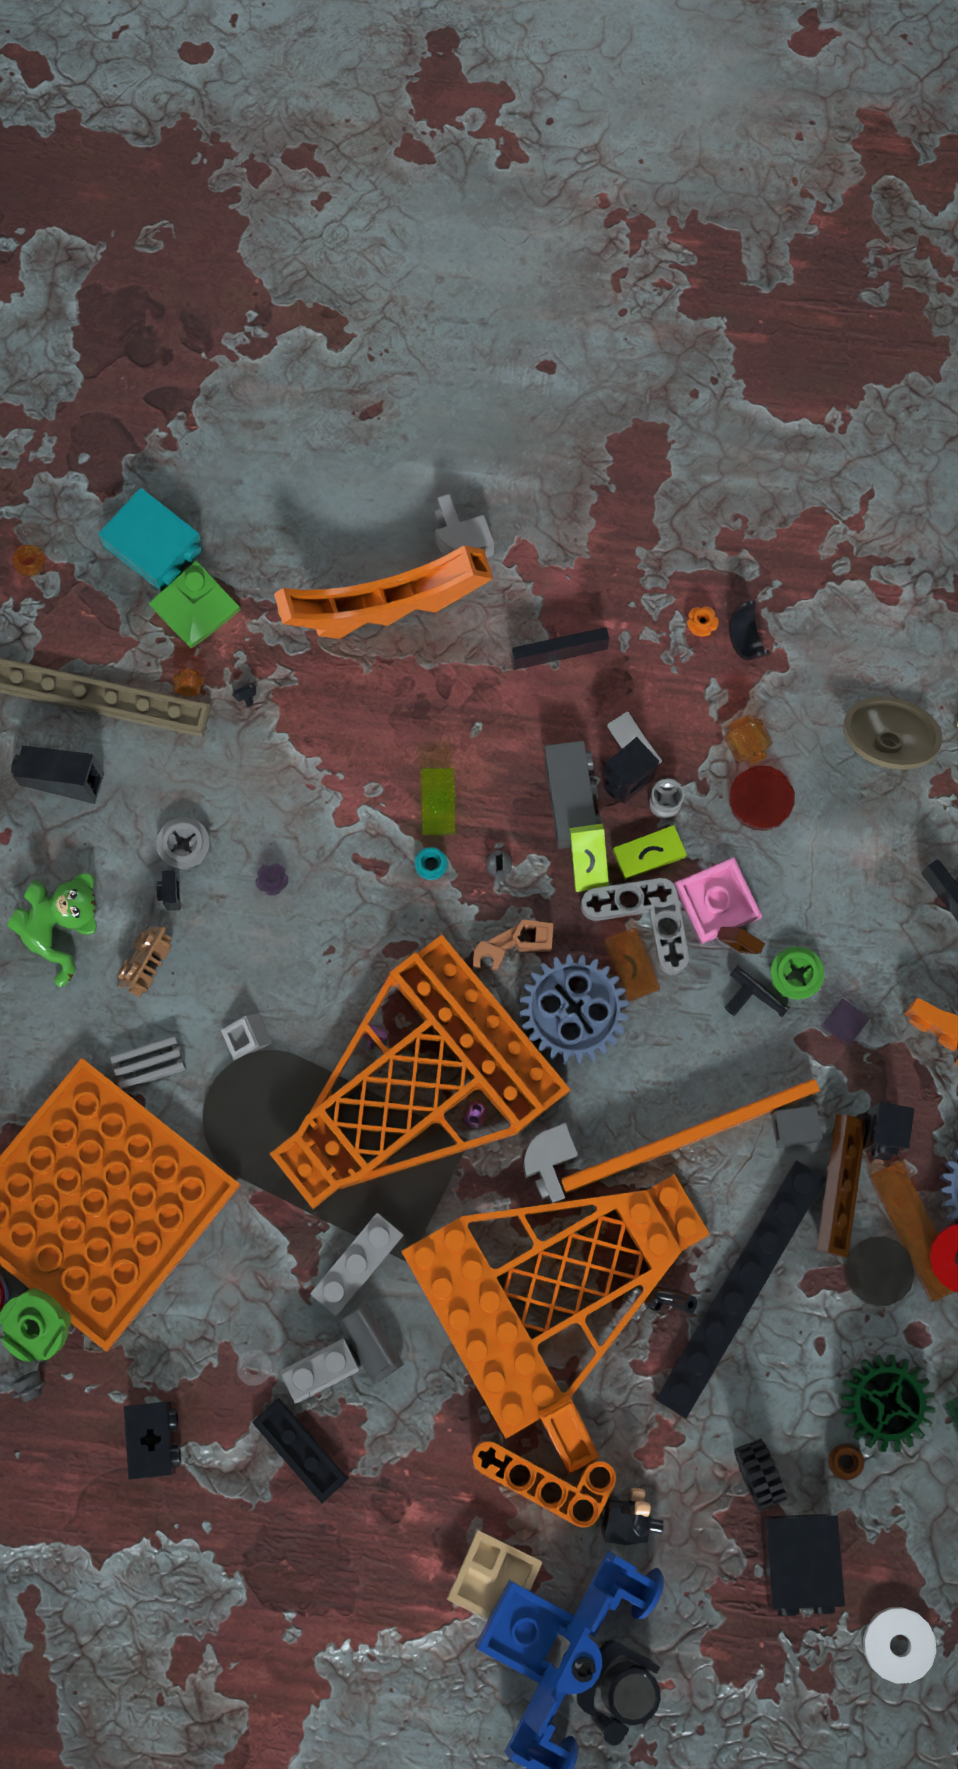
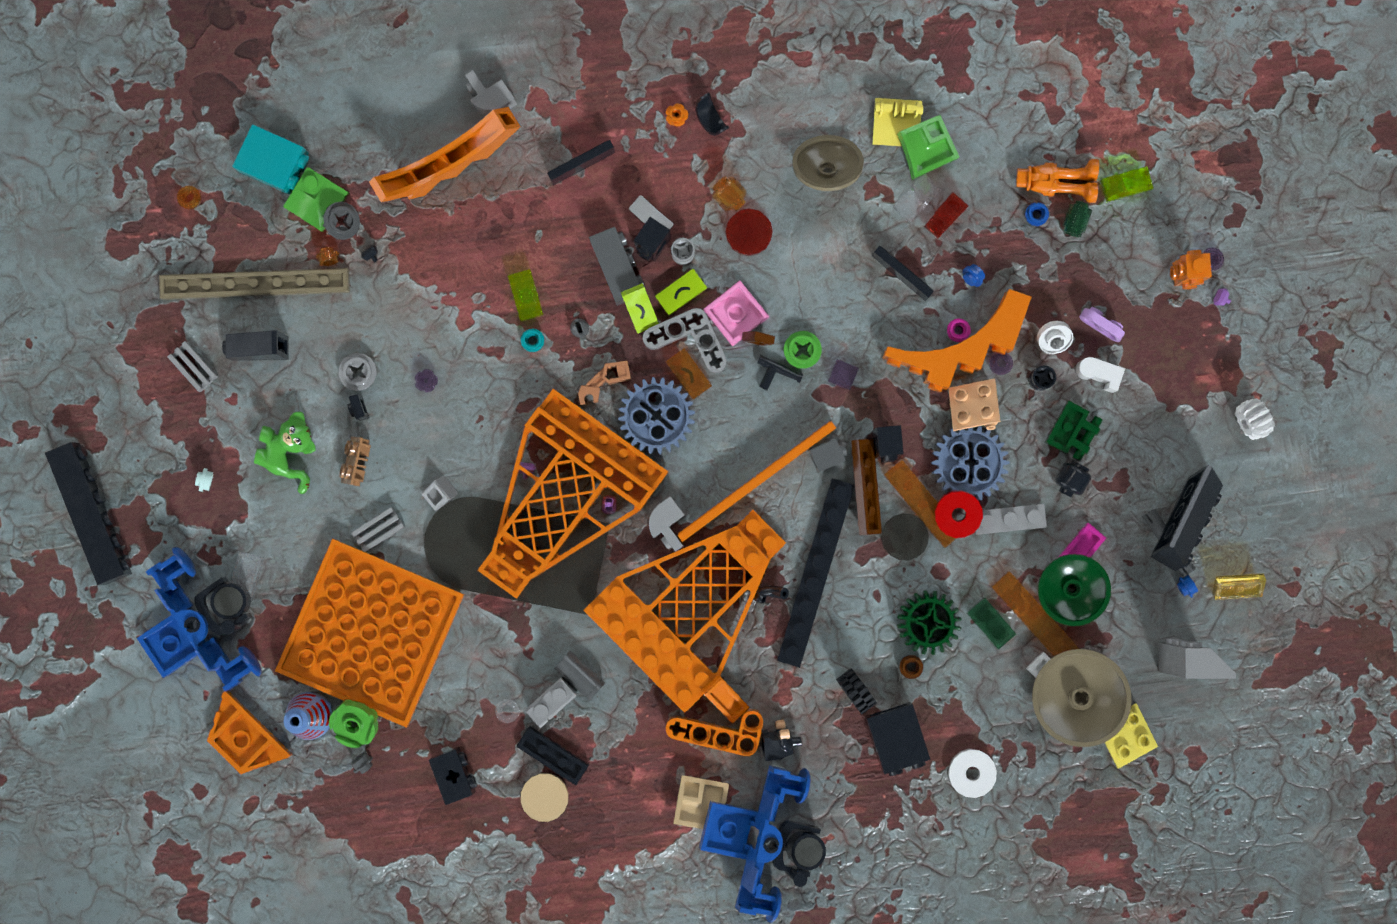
camera: 10 degrees left, 10 degrees up
light grey plate [310,1213,404,1317] -> none
none -> dark grey gear [322,202,360,240]
none -> tan tile [521,773,569,822]

